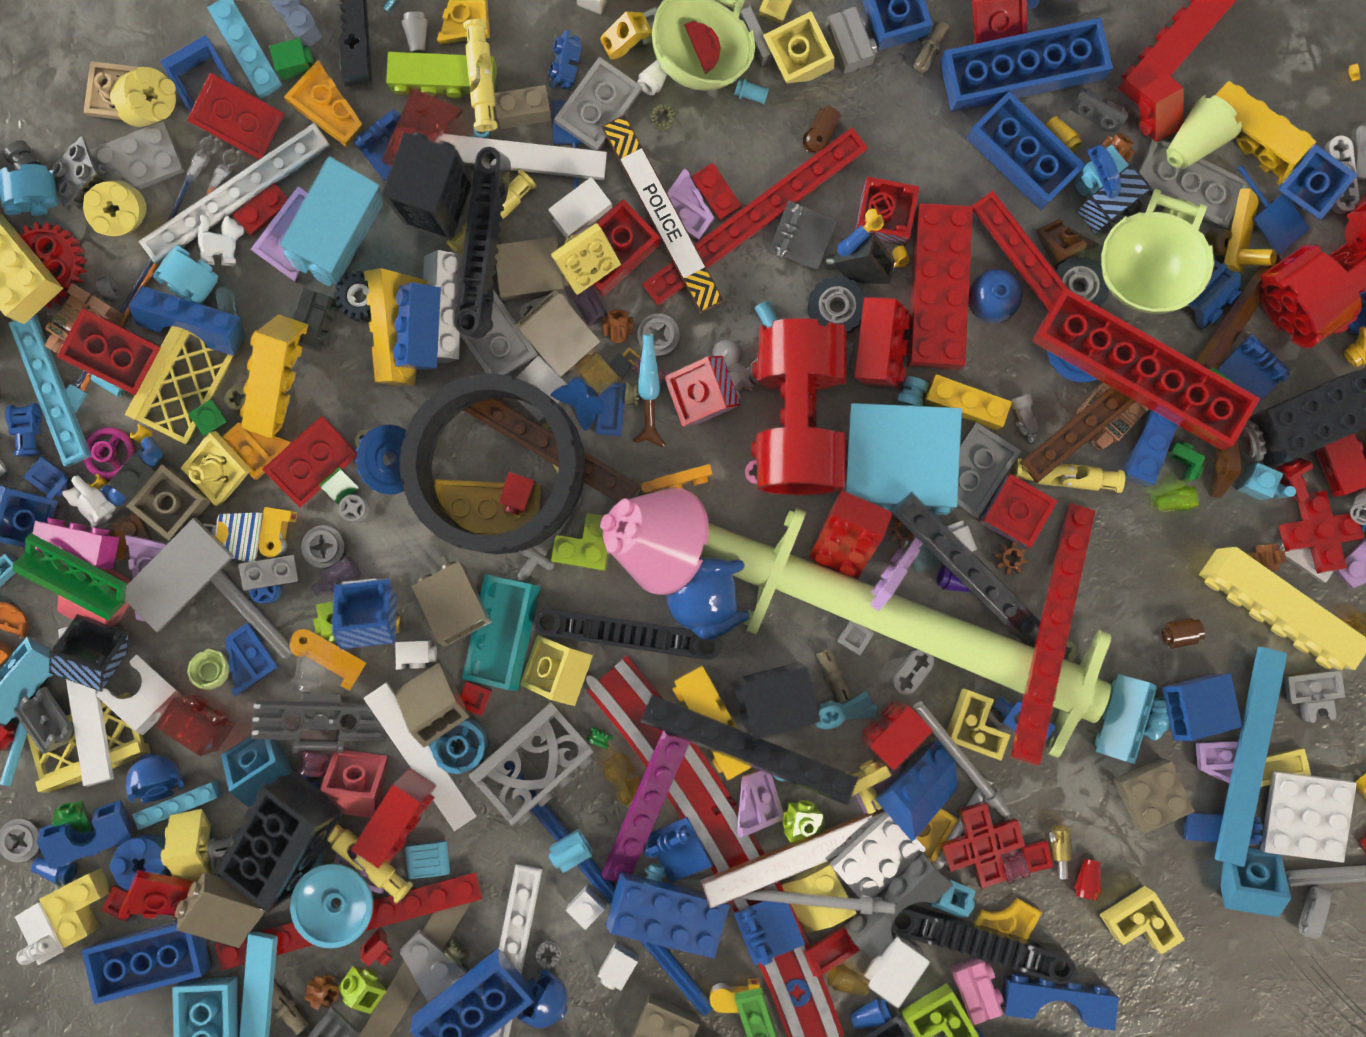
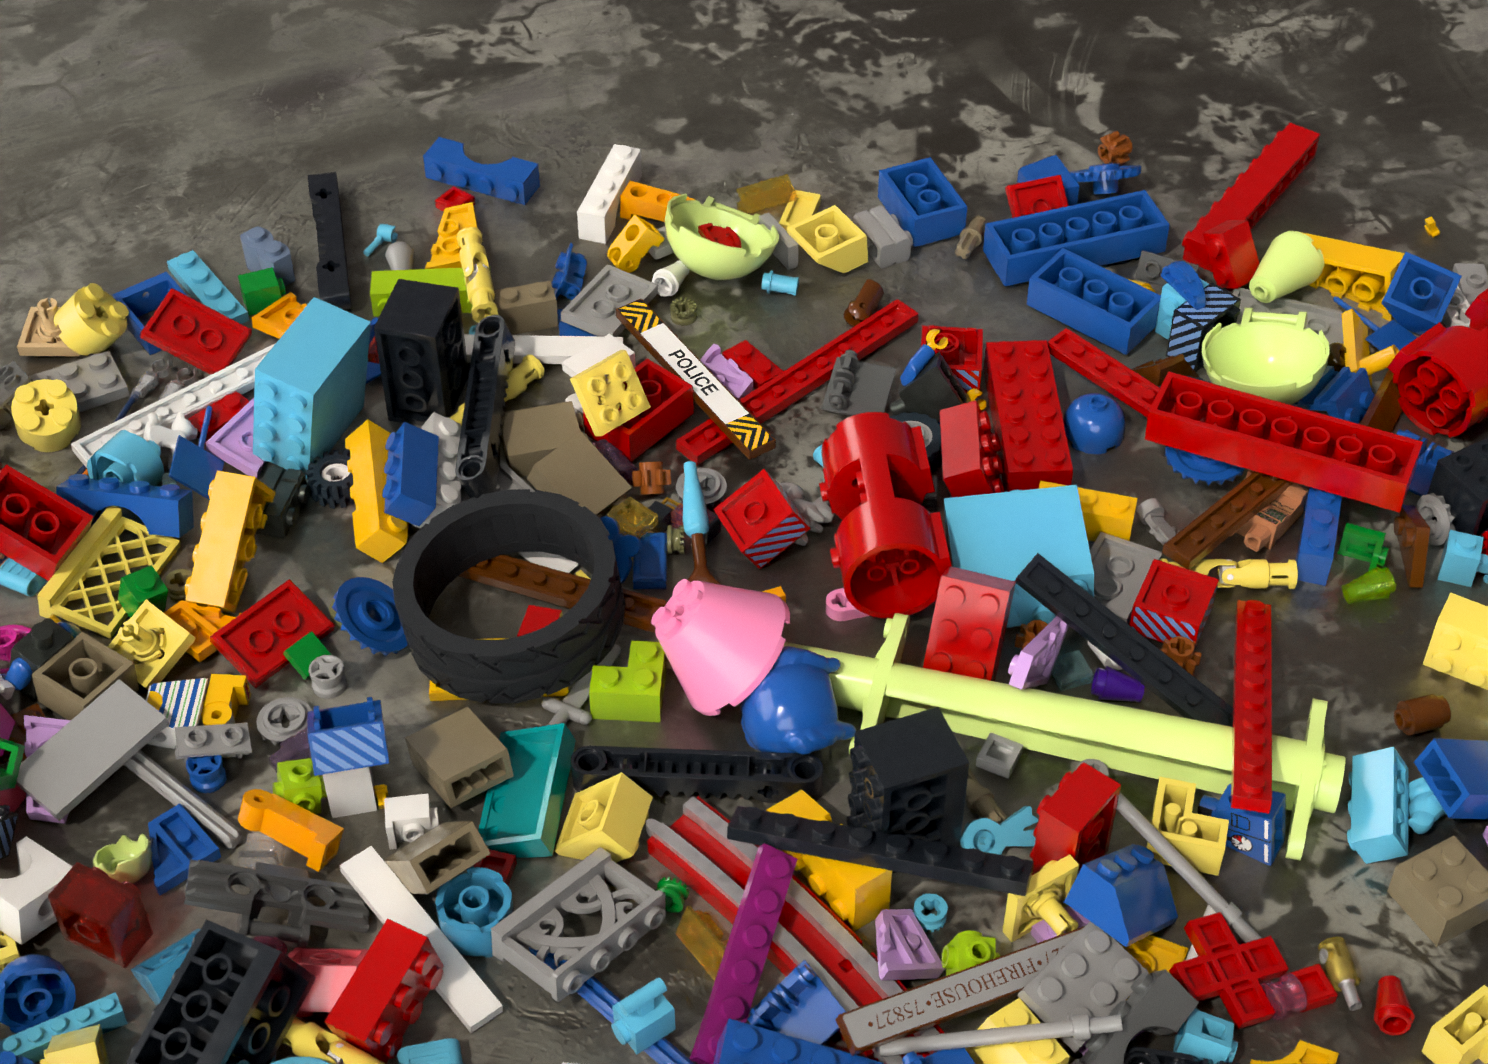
camera: 10 degrees left, 40 degrees down
none -> blue piece [169,406,224,500]

